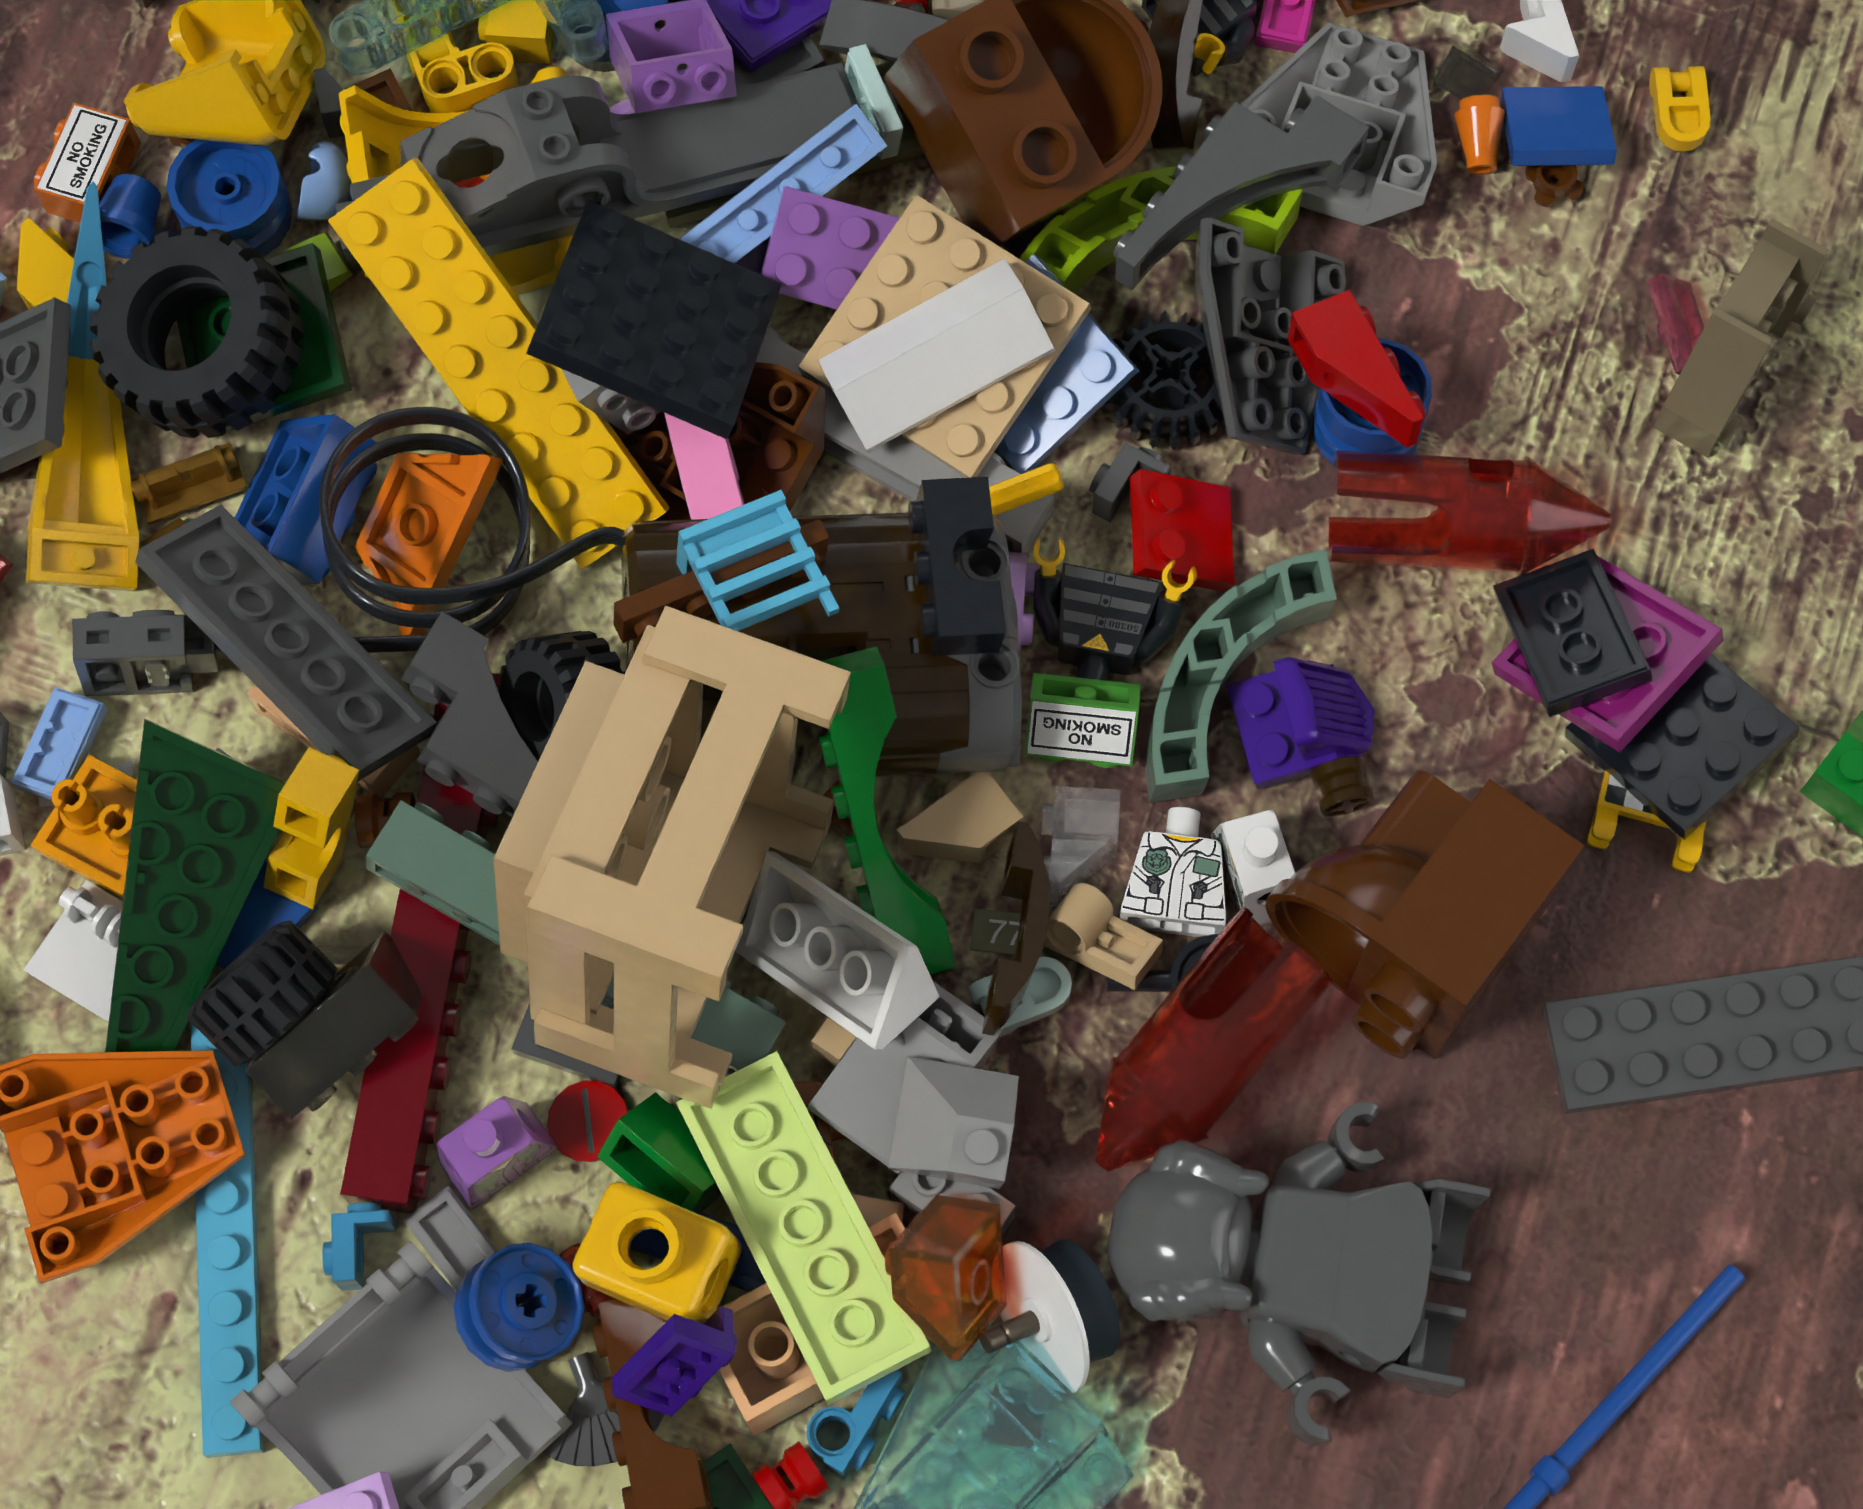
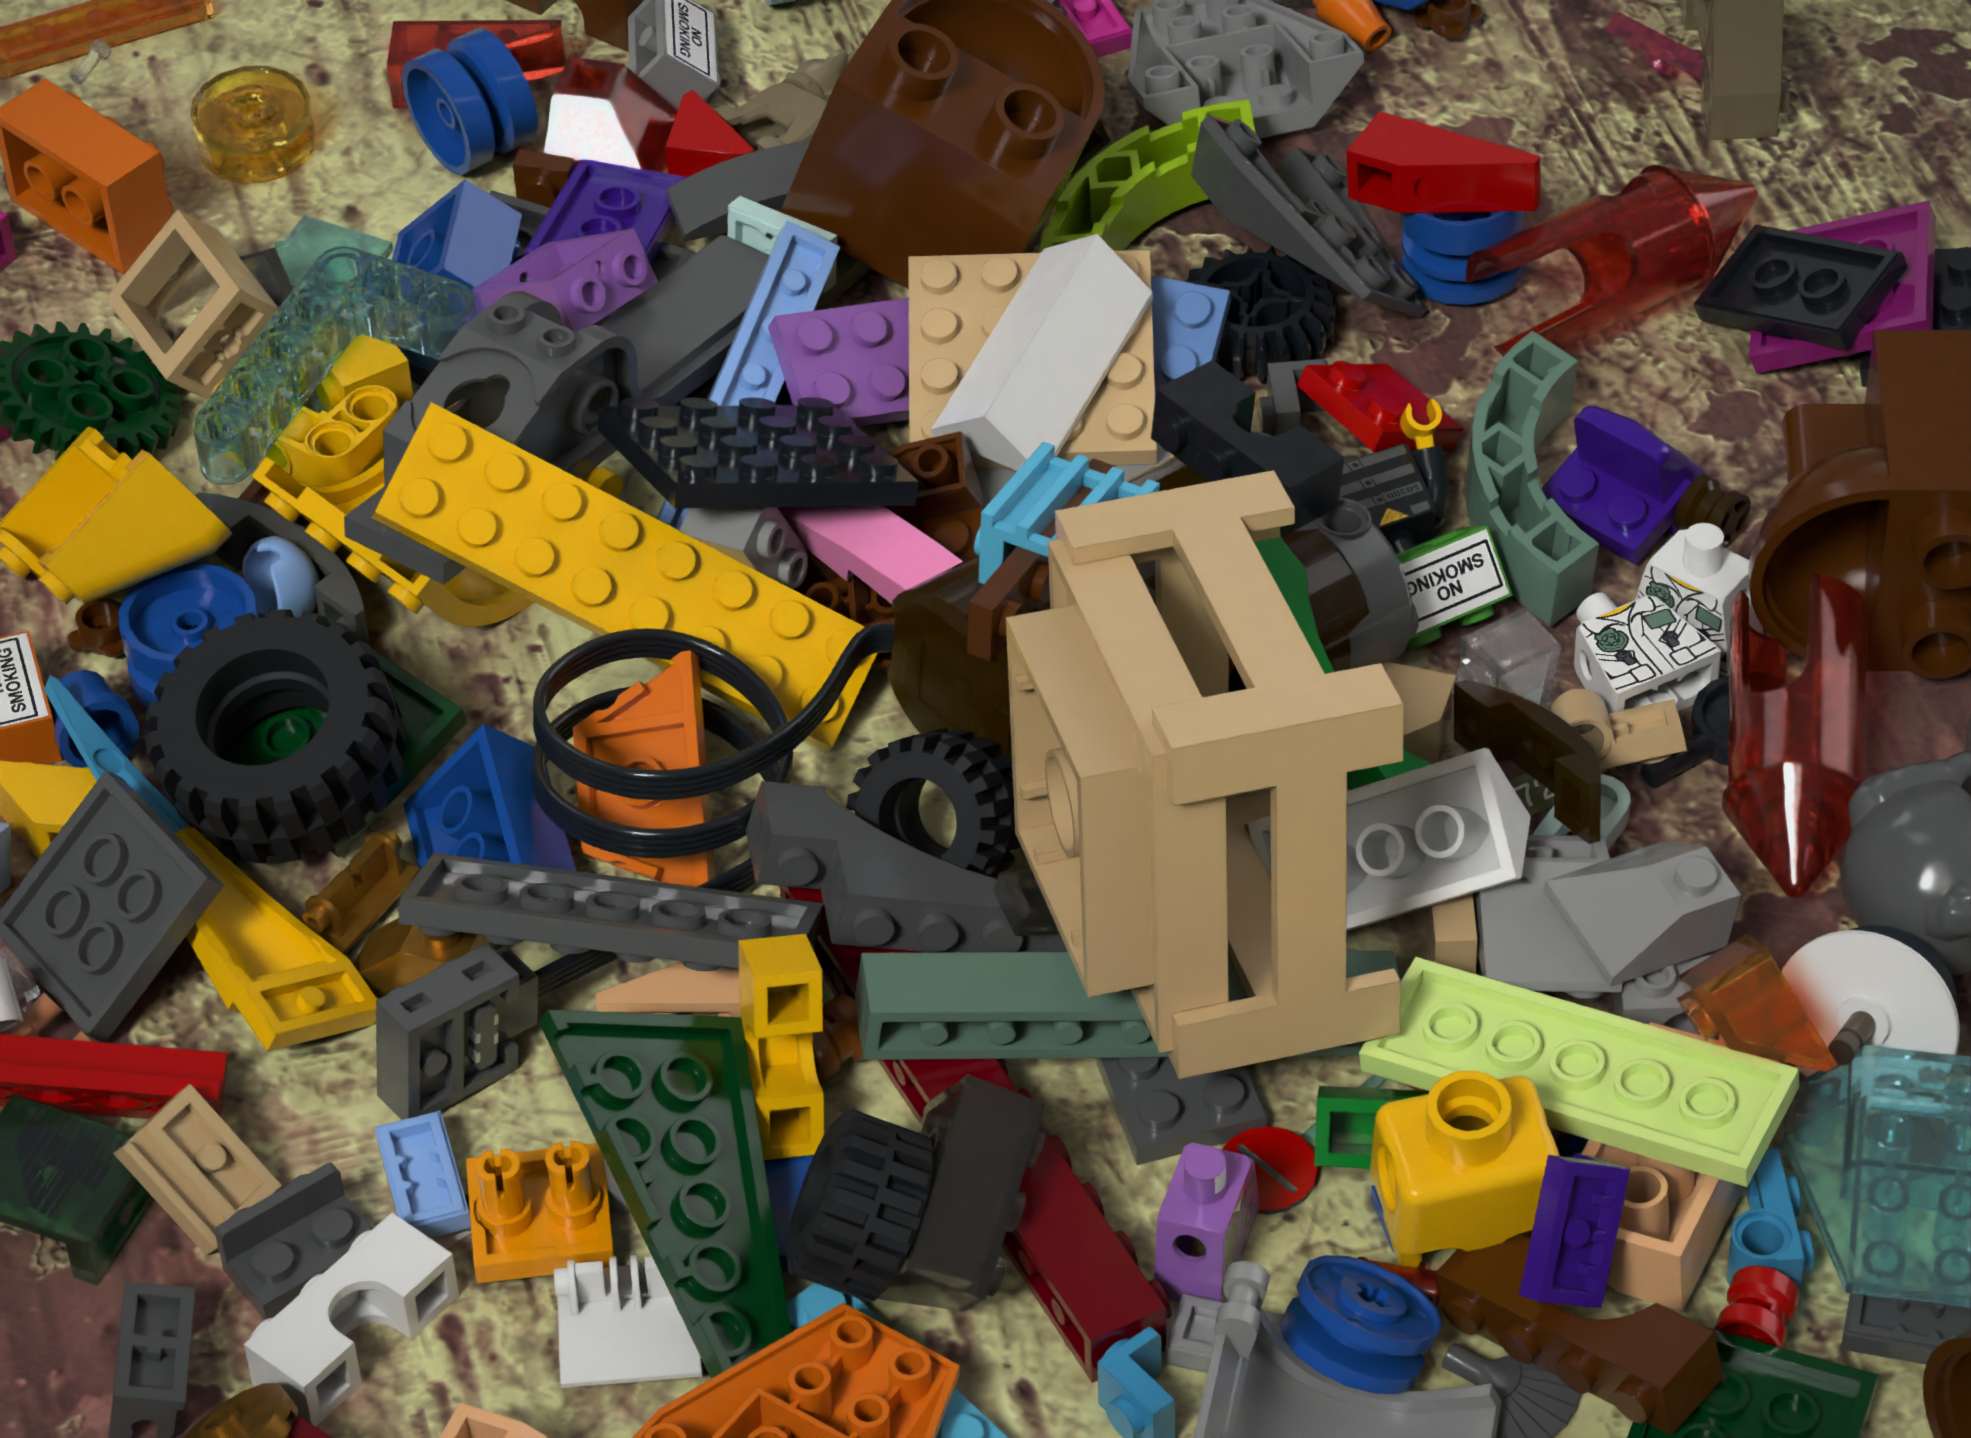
camera: 35 degrees left, 25 degrees down
dark grey arch [1113,95,1369,290] -> none

